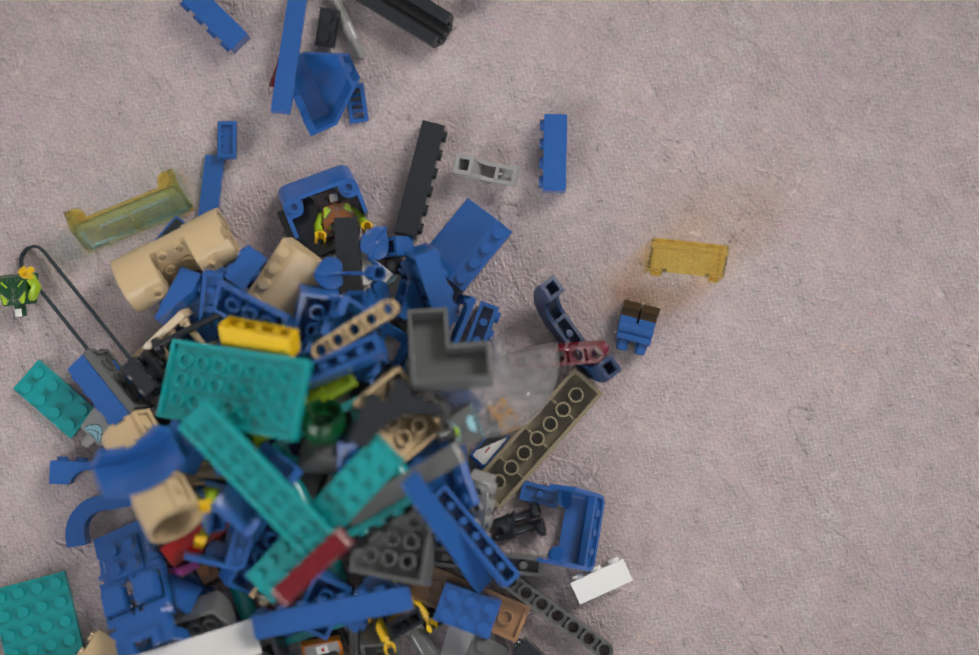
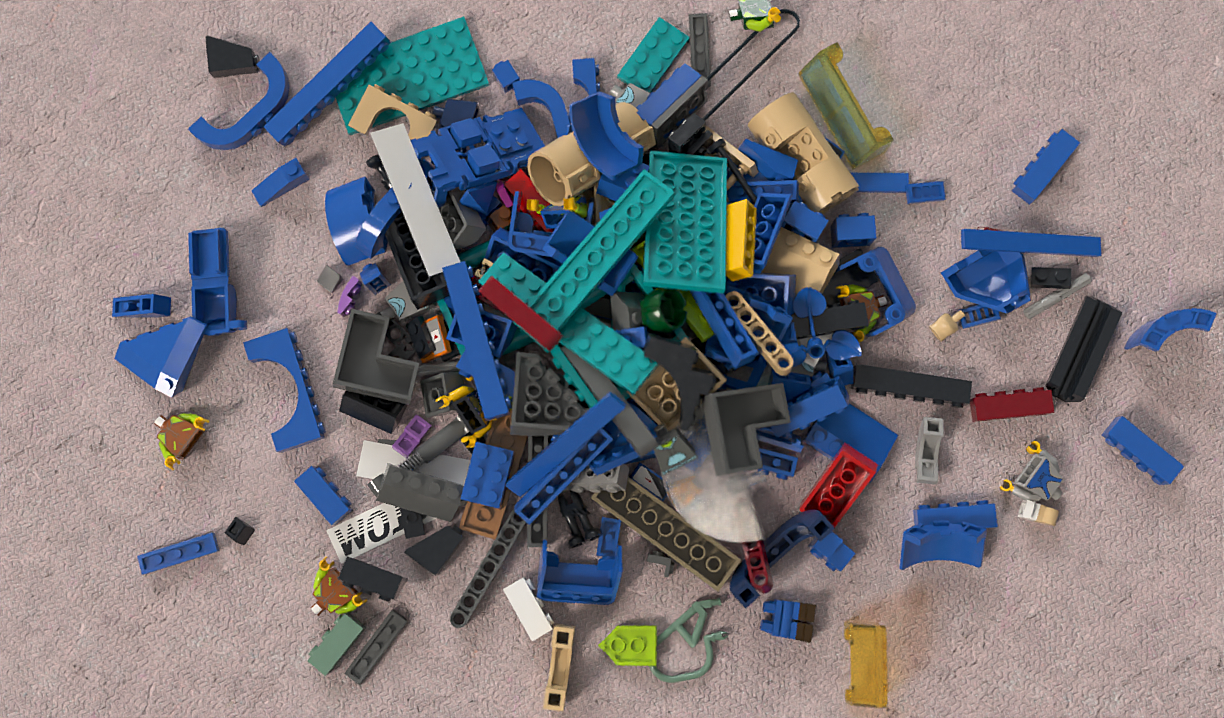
camera: 85 degrees right, 5 degrees down
none -> dark blue torso [432,99,479,128]
none -> blue brick [492,60,520,93]
none -> tan arch [543,623,575,711]
none -> lime tile [598,625,657,666]
none -> dark grey bracket [647,551,674,578]
none -> sand green piece [649,597,728,683]
none -> dark grey tile [688,13,711,87]
none -> red brick [799,443,878,528]
none -> blue brick [808,532,856,572]
none -> blue brick [830,213,876,248]
none -> blue panel [899,520,987,571]
none -> tan piece [929,310,965,342]
none -> dark red brick [970,387,1055,422]
none -> light grey torso [999,441,1063,501]
none -> leg [1018,500,1059,526]

